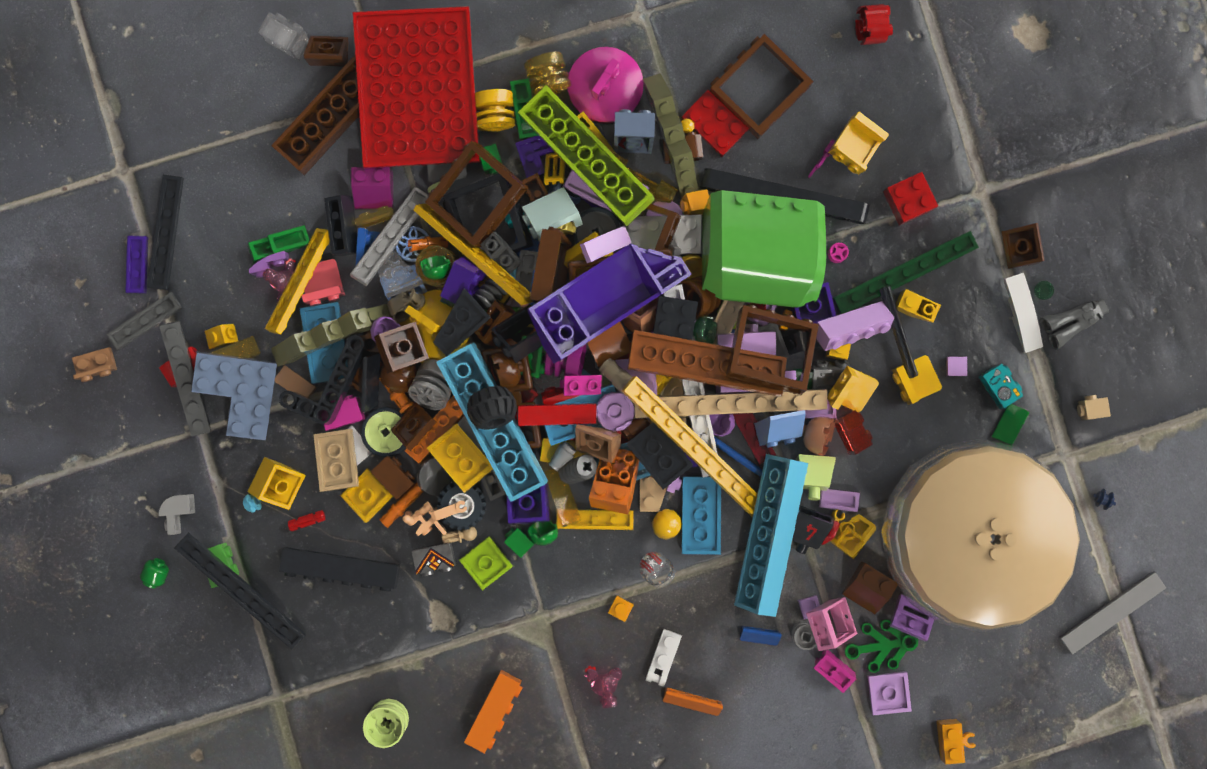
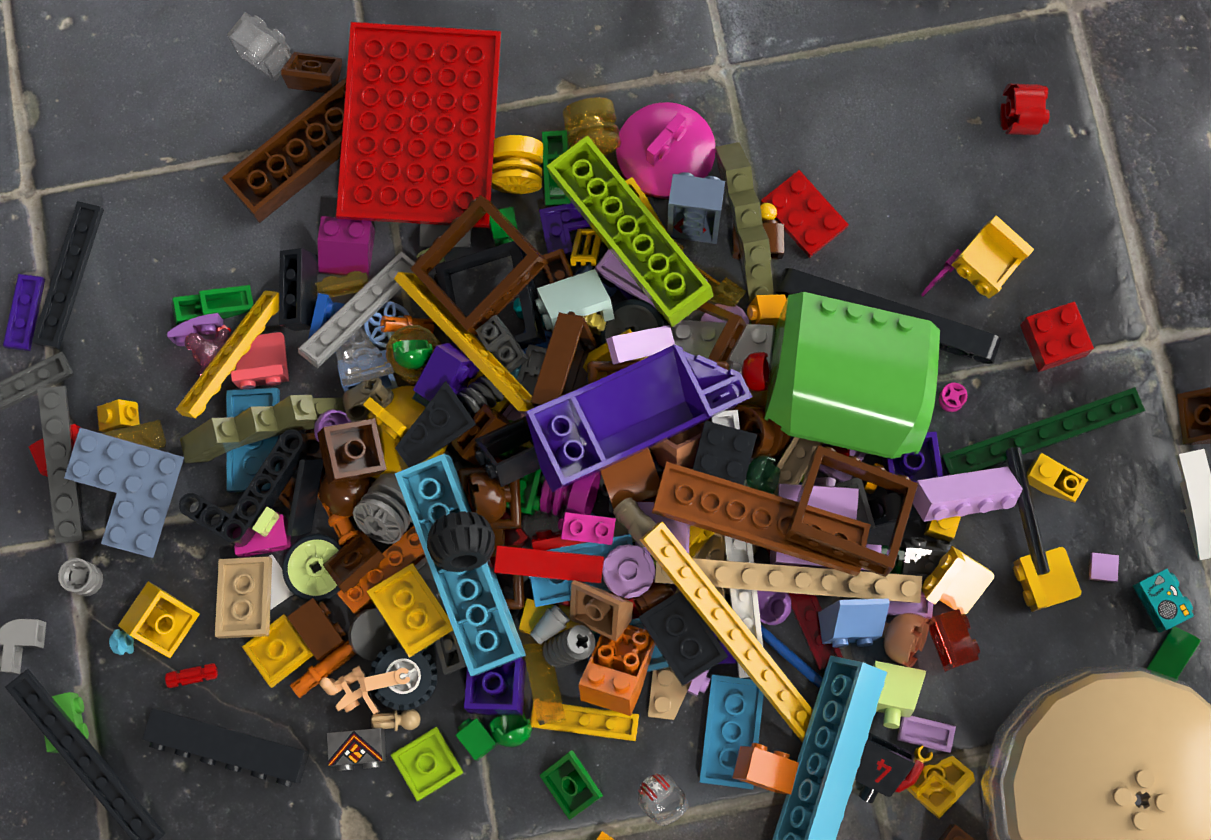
camera: 10 degrees right, 10 degrees down
medium nougat tile [275,365,317,398] -> none
yellow hair [652,509,682,540] -> none
reddish brown window [710,34,814,139] -> none
none -> light grey wheel [58,558,103,596]
none -> yellowish green tile [252,507,279,537]
none -> green slope [539,750,603,820]
none -> orange brick [732,743,799,795]
none -> red hair [741,352,770,391]

